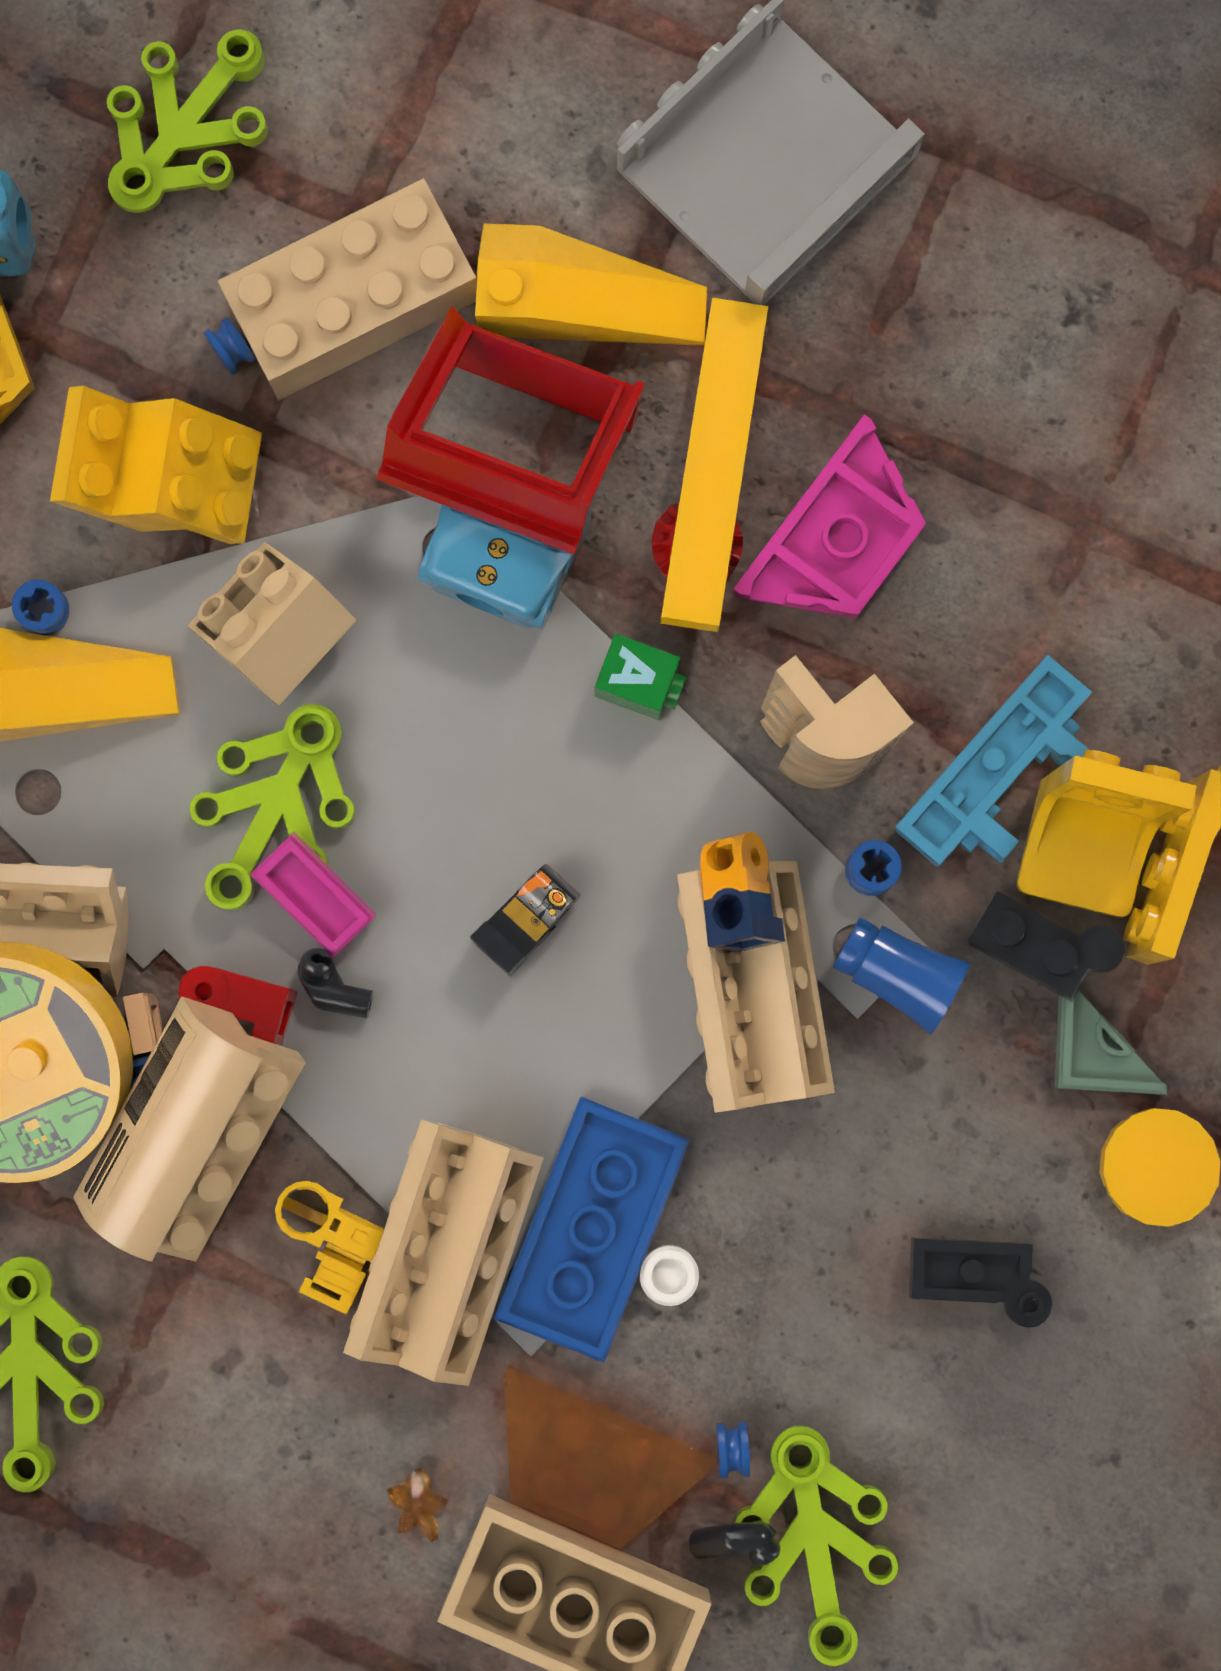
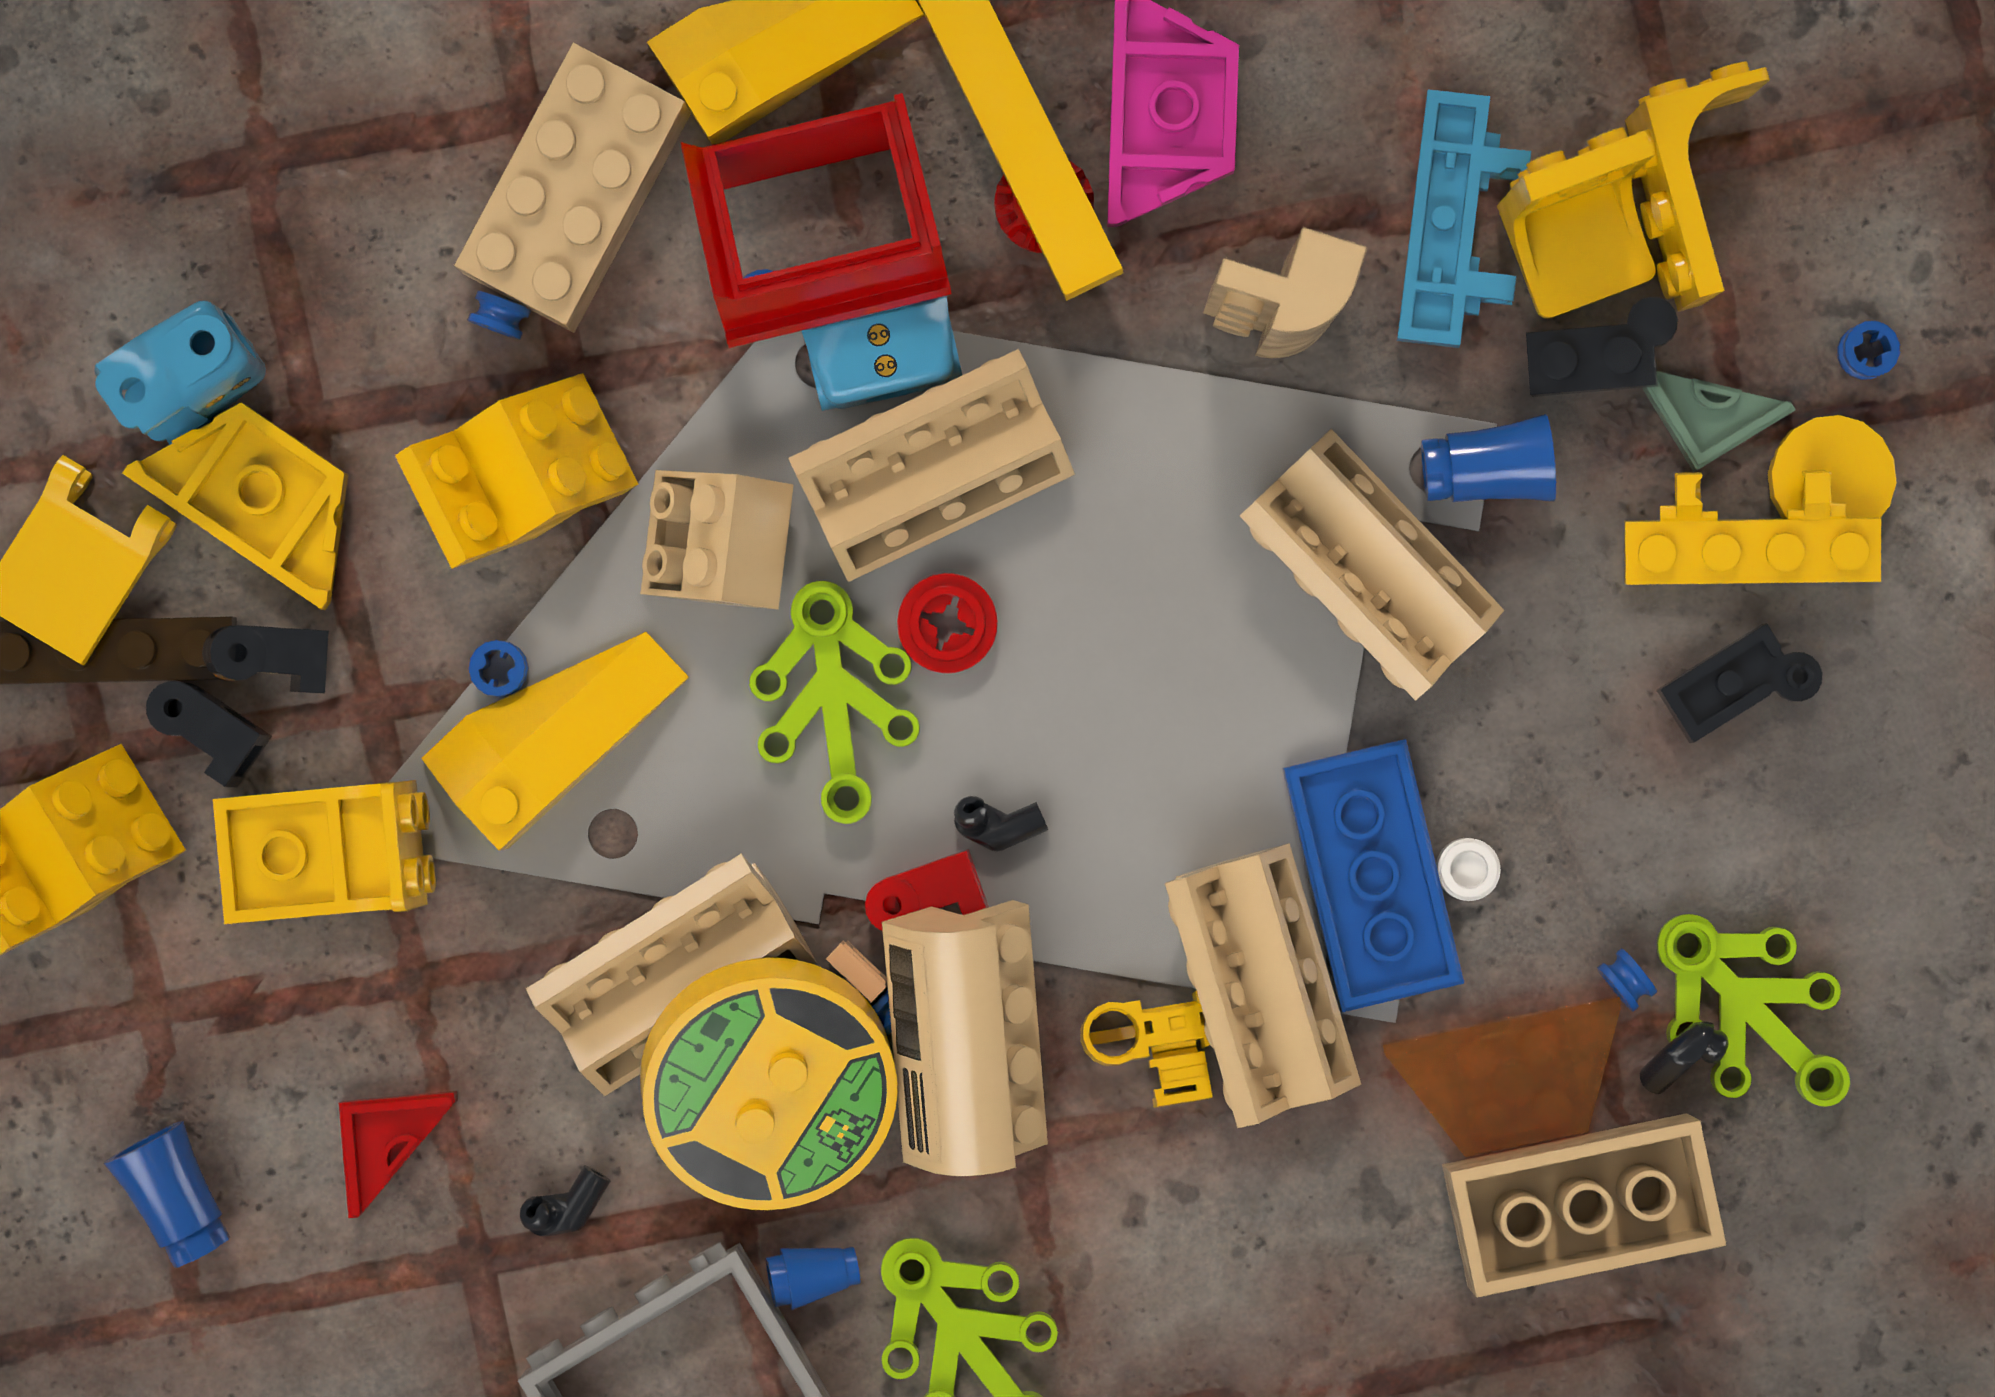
camera: 35 degrees left, 5 degrees up
lime plant [107,29,268,213] -> none
dark pink tile [250,832,376,957] -> none
clear orange plant [387,1468,448,1542] -> none
black leg [470,864,581,976] -> none
green brick [594,633,687,720] -> none
leg [700,831,785,952] -> none
blue bush [845,840,902,896] -> none
none -> tan brick [788,349,1075,582]
none -> red gear [897,573,997,673]
none -> yellow hinge [1624,470,1881,585]

